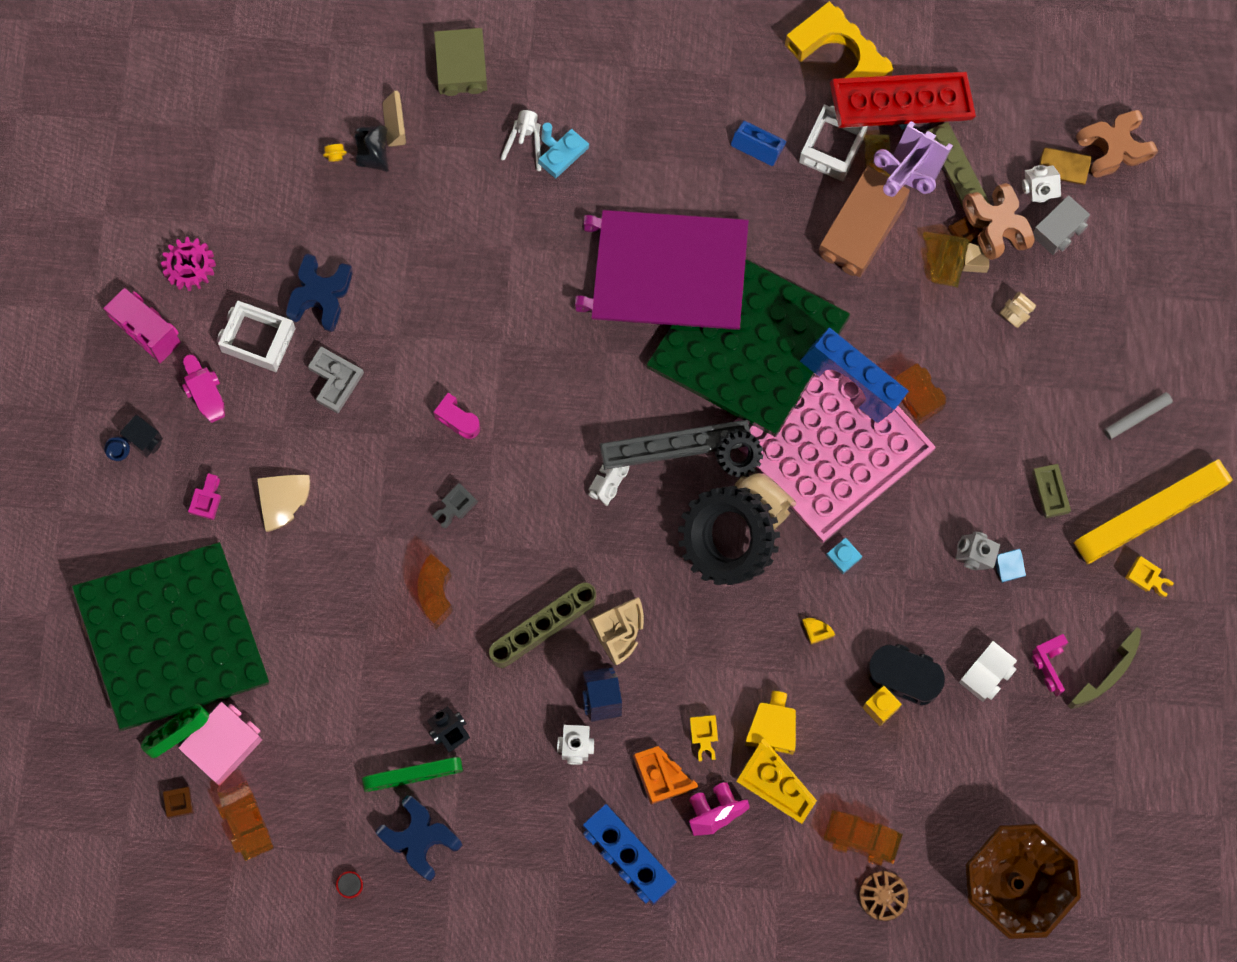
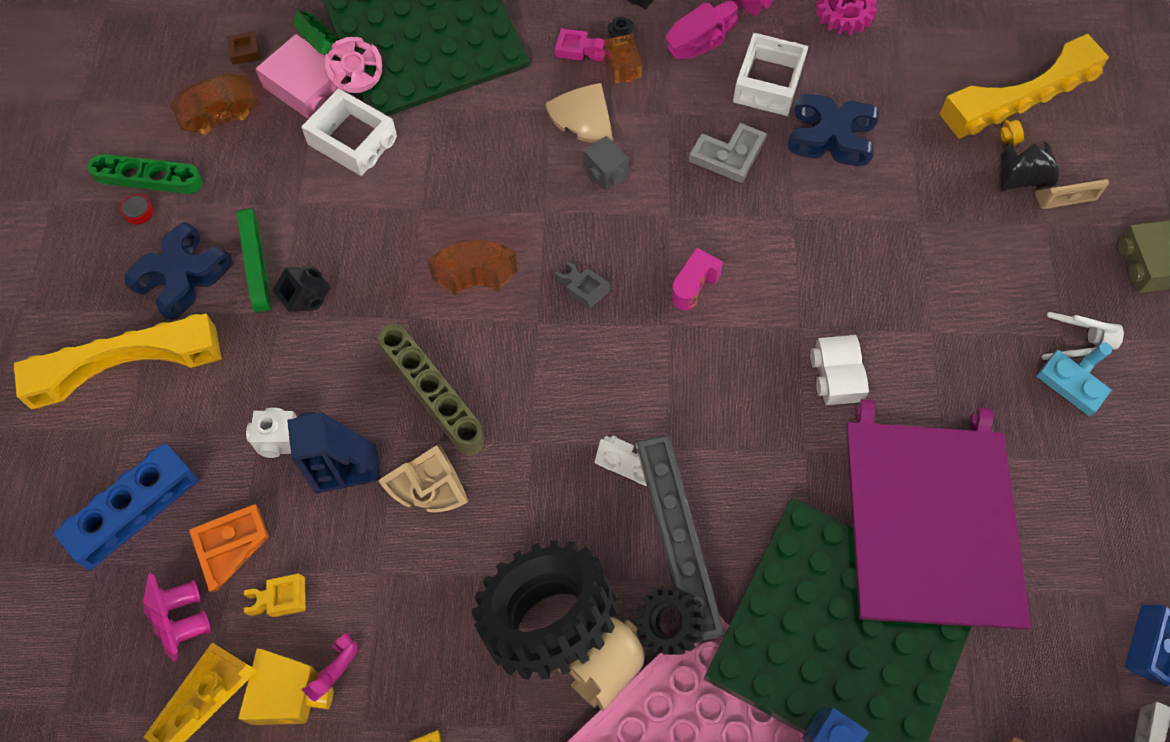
camera: 90 degrees right, 10 degrees down
none -> yellow arch [14,313,222,410]
none -> green beam [87,154,203,194]
none -> white window [301,88,397,176]
none -> dark pink arm [301,633,358,702]
none -> bright pink piece [324,37,382,93]
none -> dark grey brick [583,136,629,191]
none -> clear orange brick [605,34,642,84]
none -> black plate [607,17,634,43]
none -> white brick [810,335,869,405]
none -> yellow arch [939,34,1109,139]

